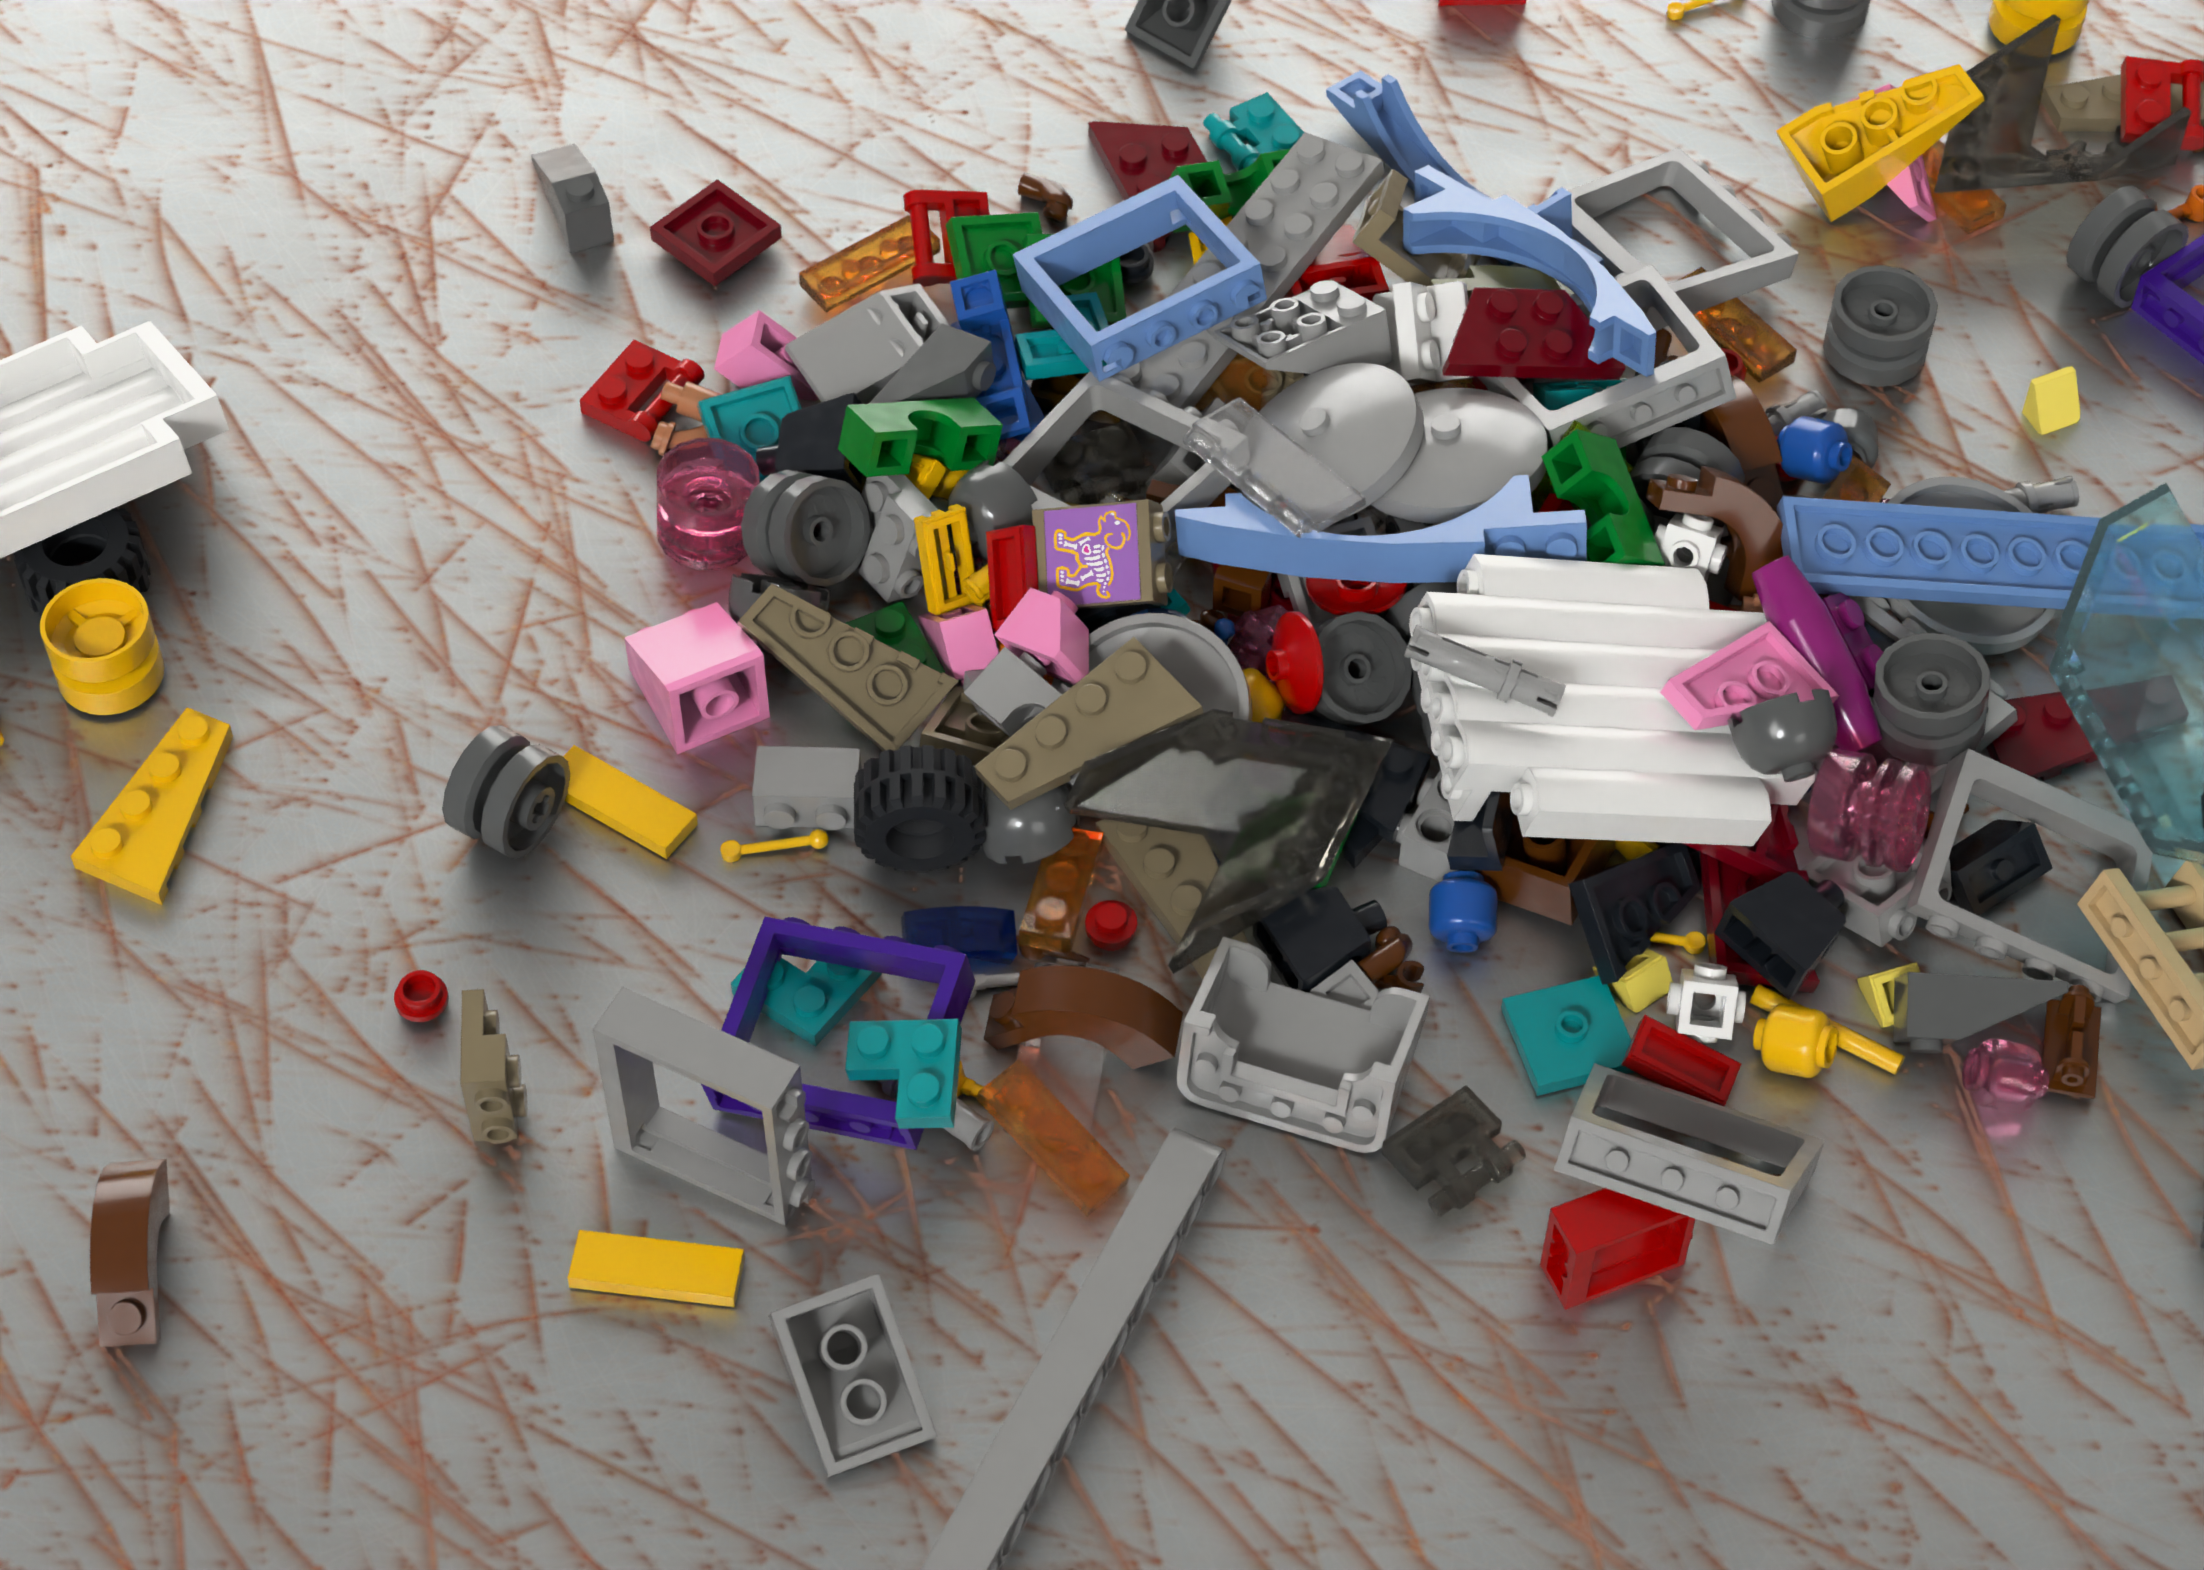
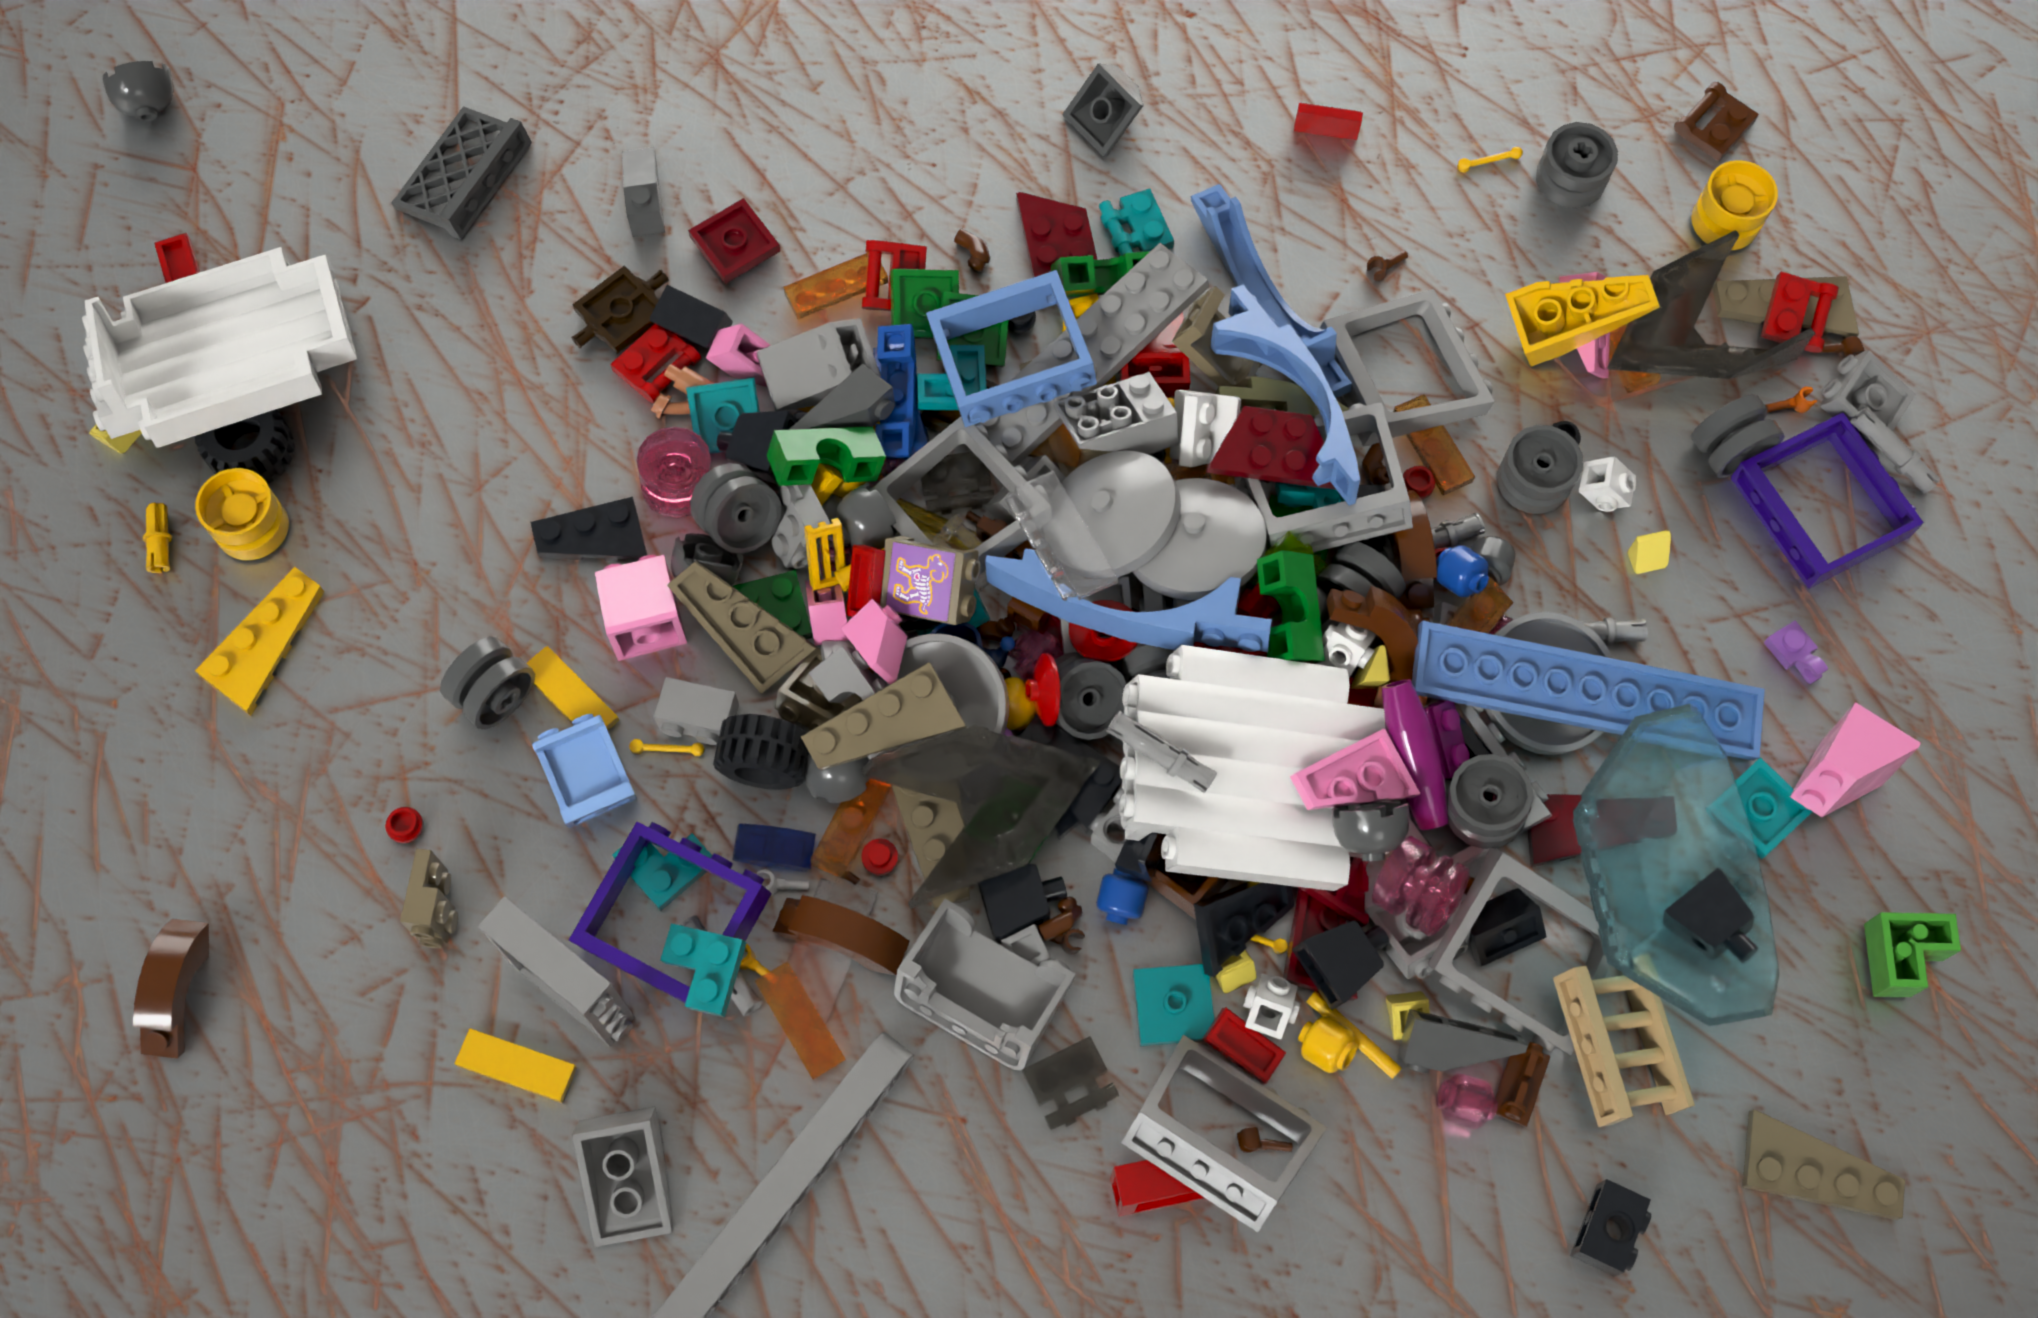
camera: 10 degrees right, 15 degrees up
none -> dark grey fence [391,106,532,240]
none -> black wing [530,496,648,562]
none -> light blue panel [532,714,637,828]
none -> dark brown plate [571,265,669,354]
none -> black panel [650,285,733,348]
none -> light yellow slope [1351,645,1390,689]
none -> reddish brown hand [1367,250,1408,281]
none -> white brick [1579,456,1636,512]

